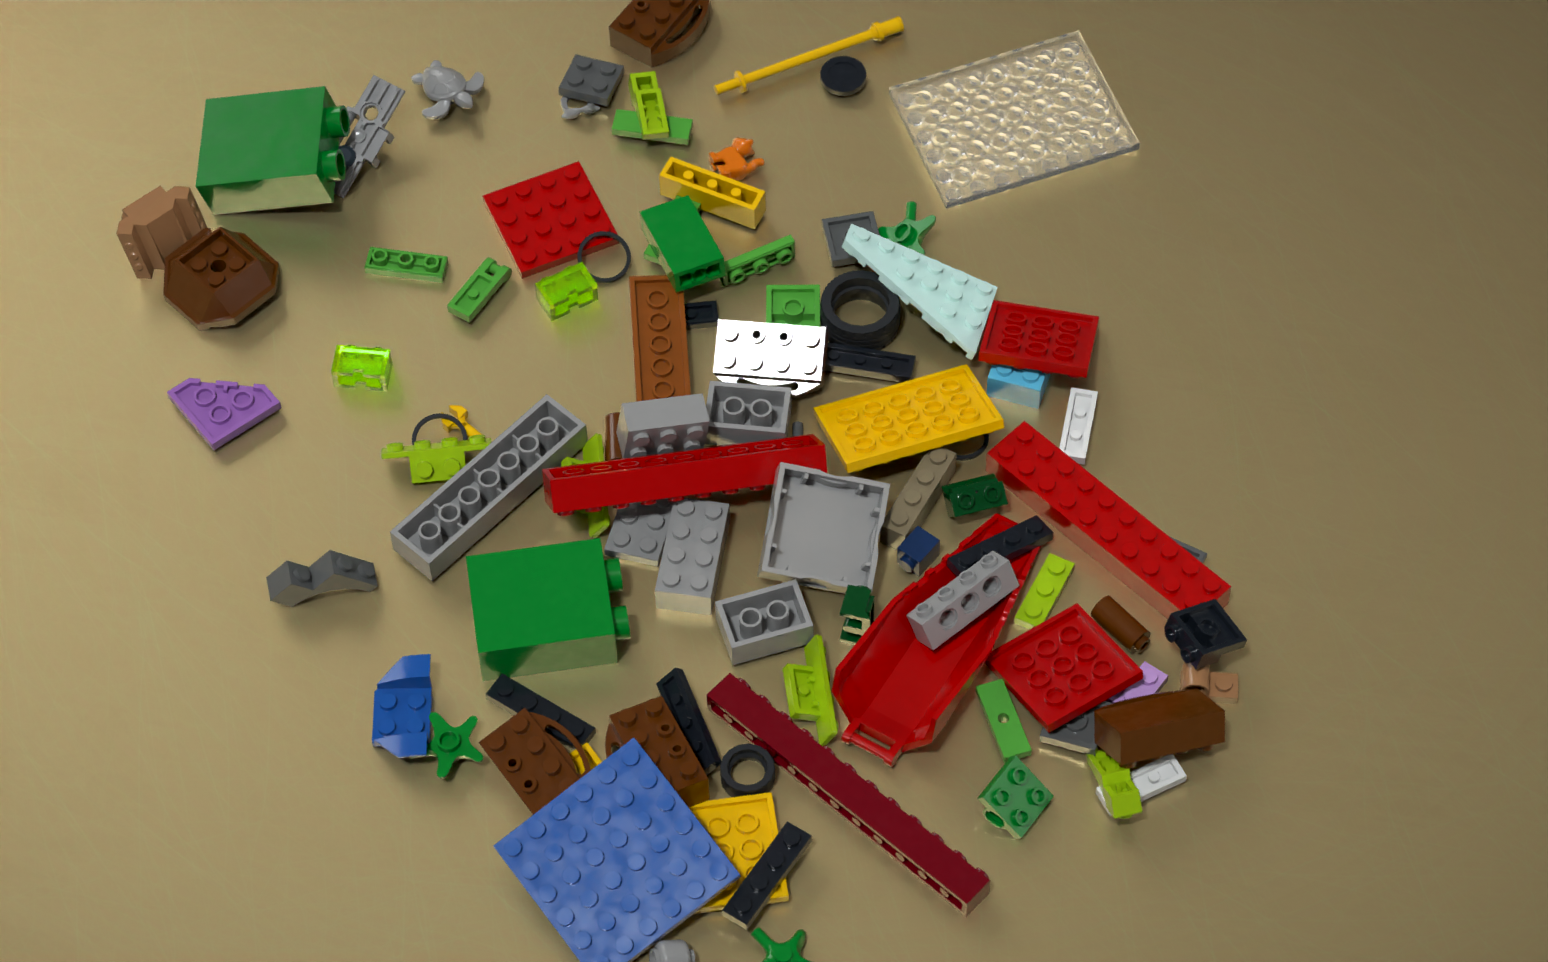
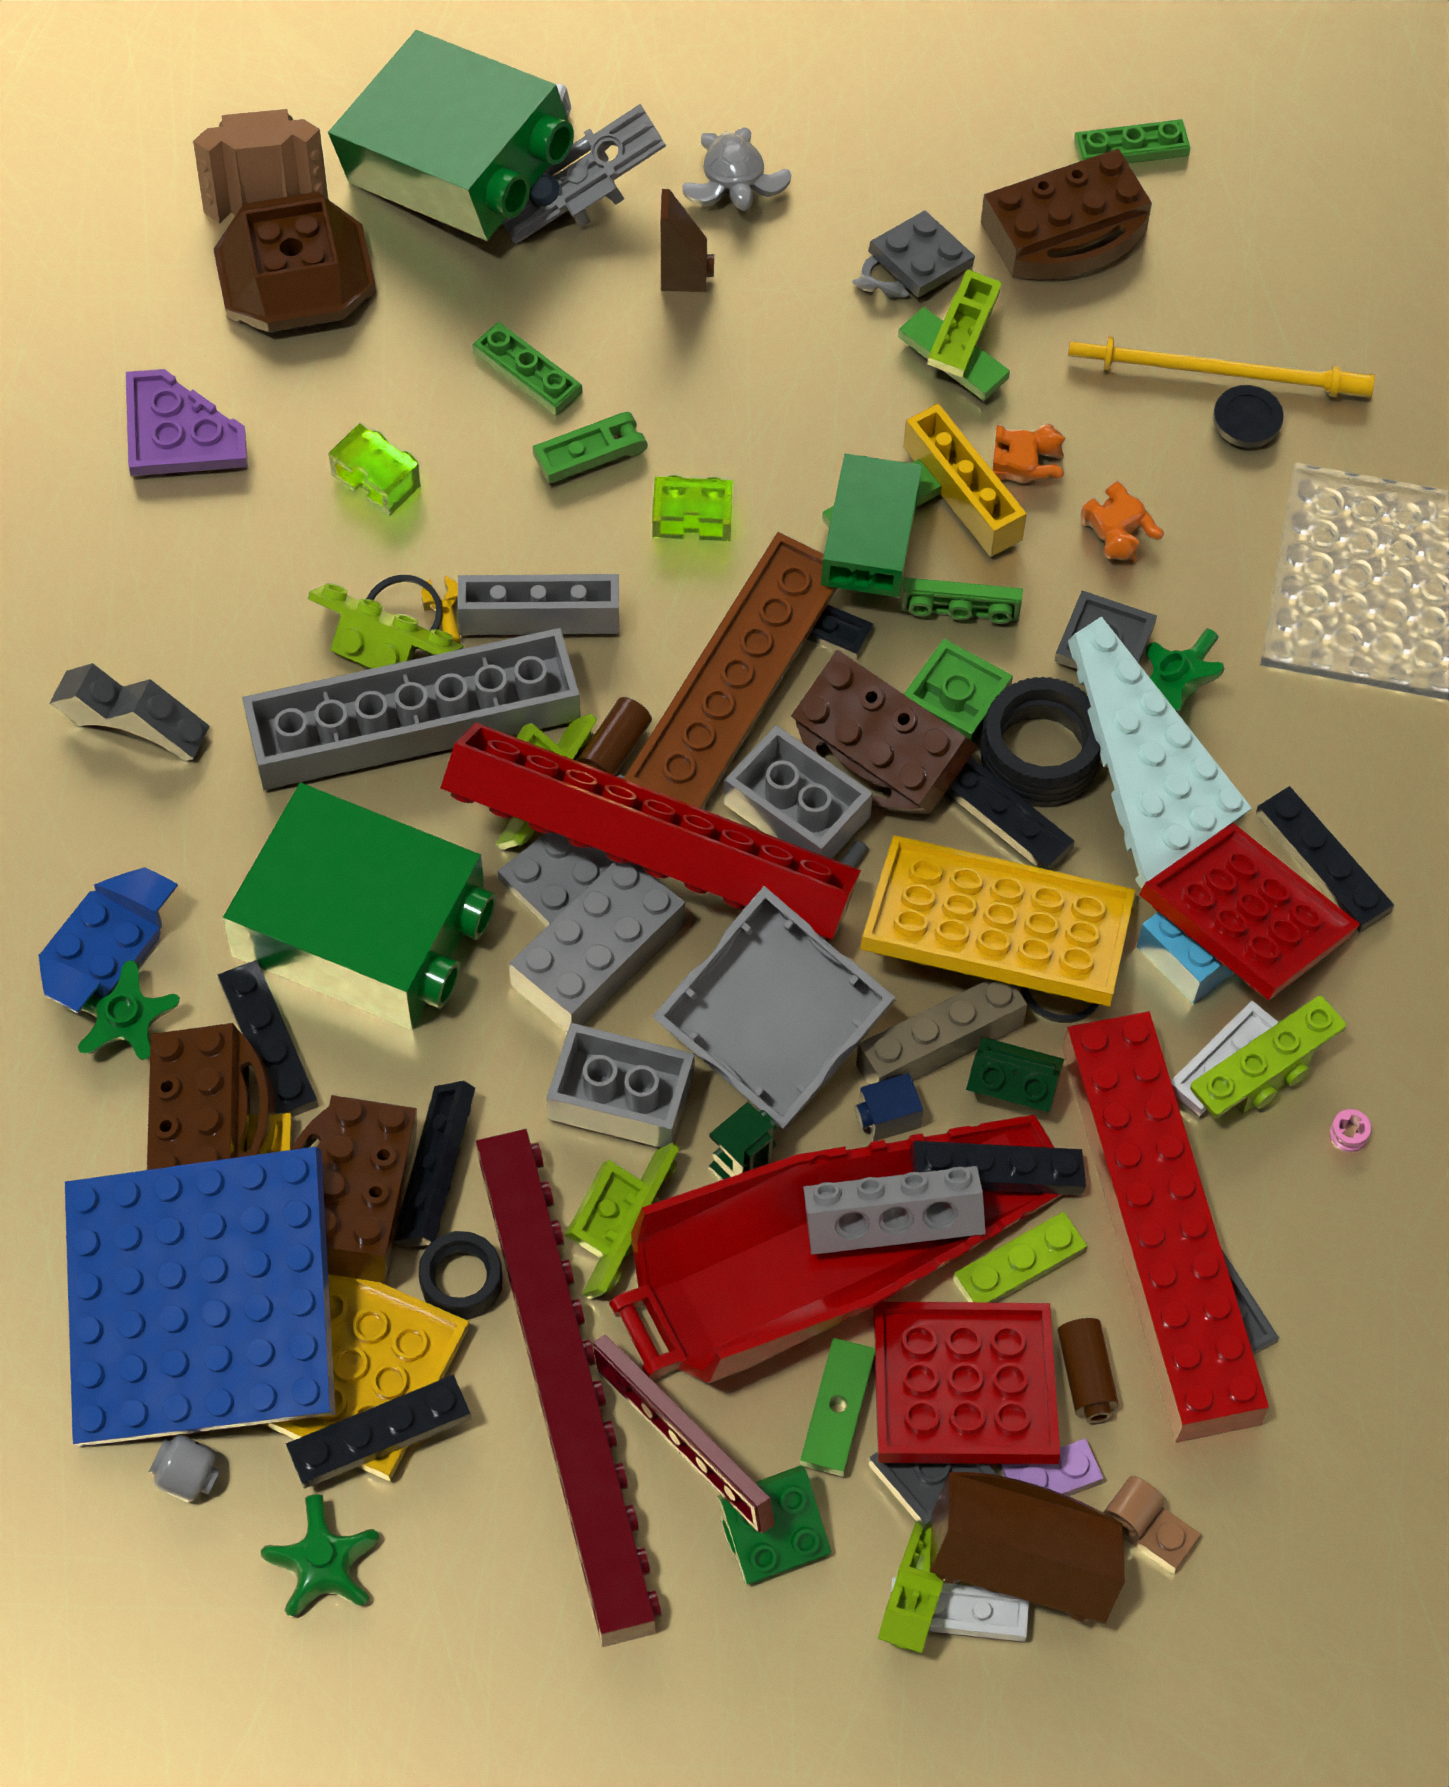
camera: 30 degrees right, 5 degrees up
red plate [482,161,620,279] -> none
black piece [577,231,631,283] -> none
light grey brick [616,393,710,459] -> none
black plate [1164,599,1247,669] -> none
none -> light grey brick [457,574,619,635]
none -> tile [593,1334,774,1534]
none -> reddish brown slope [660,189,714,292]
none -> orange animal [1080,481,1164,563]
none -> lime bracket [1190,995,1346,1118]
none -> black plate [1256,786,1394,933]
none -> bright pink bush [1330,1109,1371,1153]

